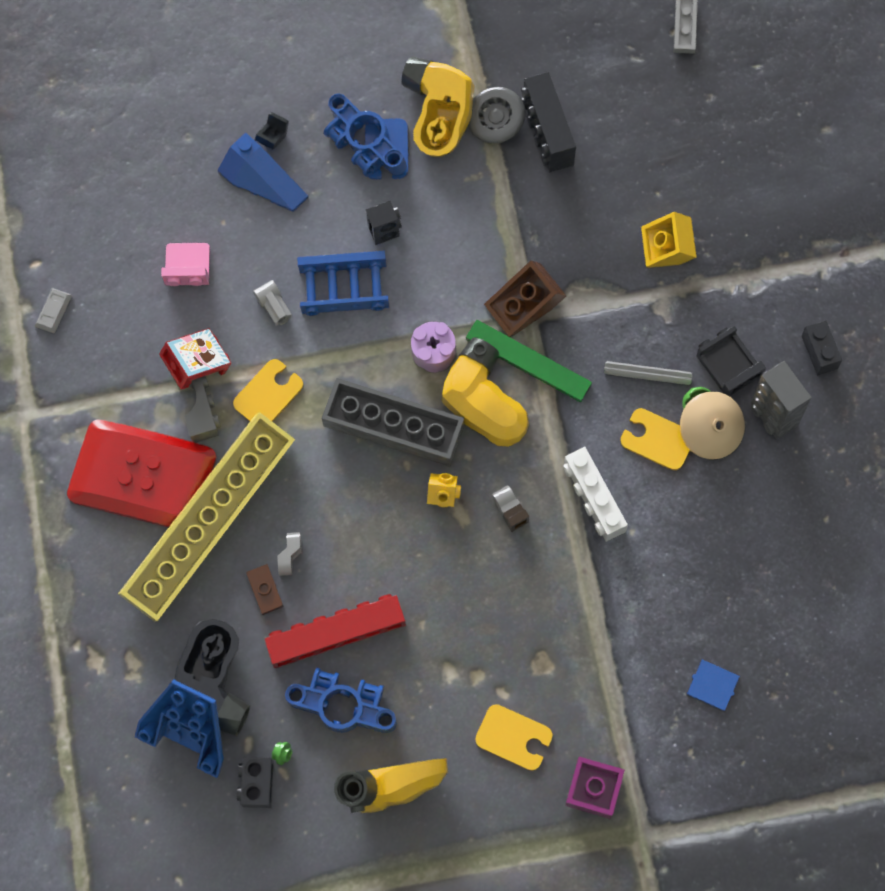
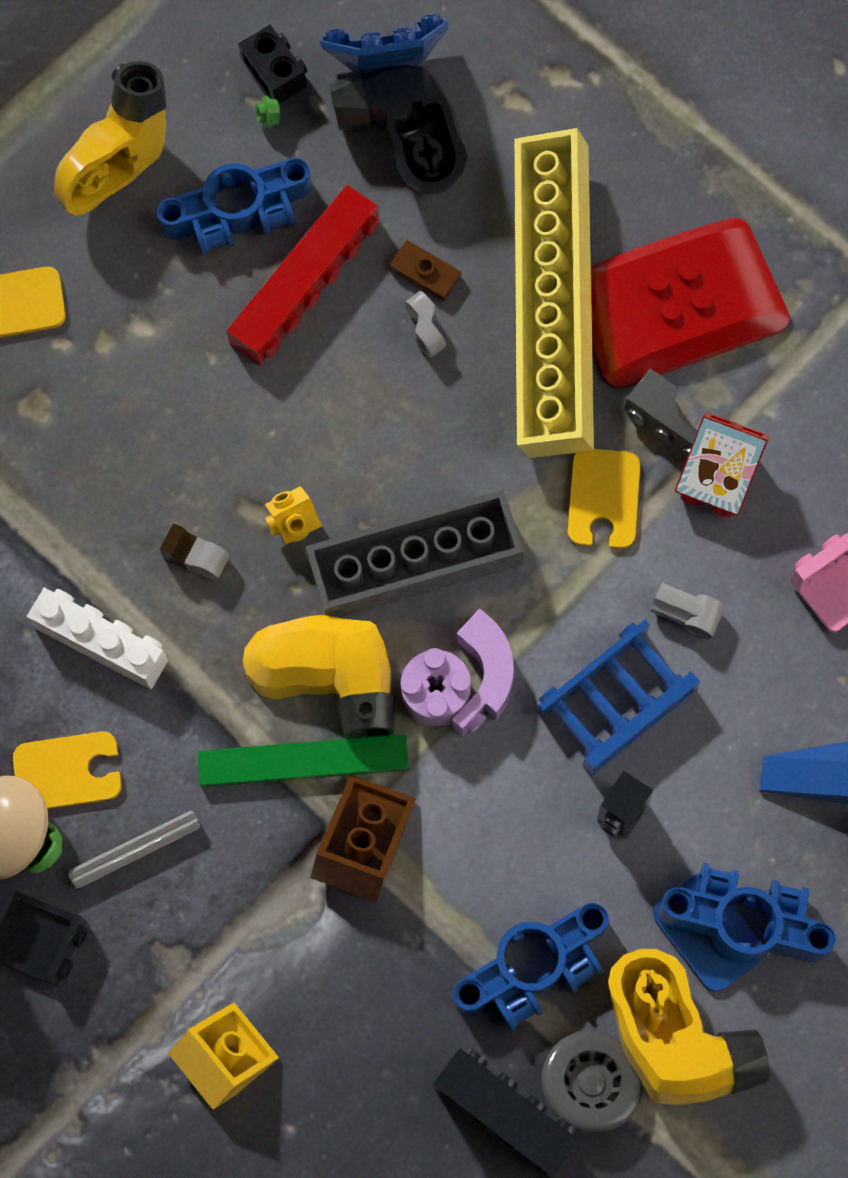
camera: 145 degrees right, 0 degrees up
none -> lavender arch [452,608,514,737]
none -> blue piece [453,903,609,1032]

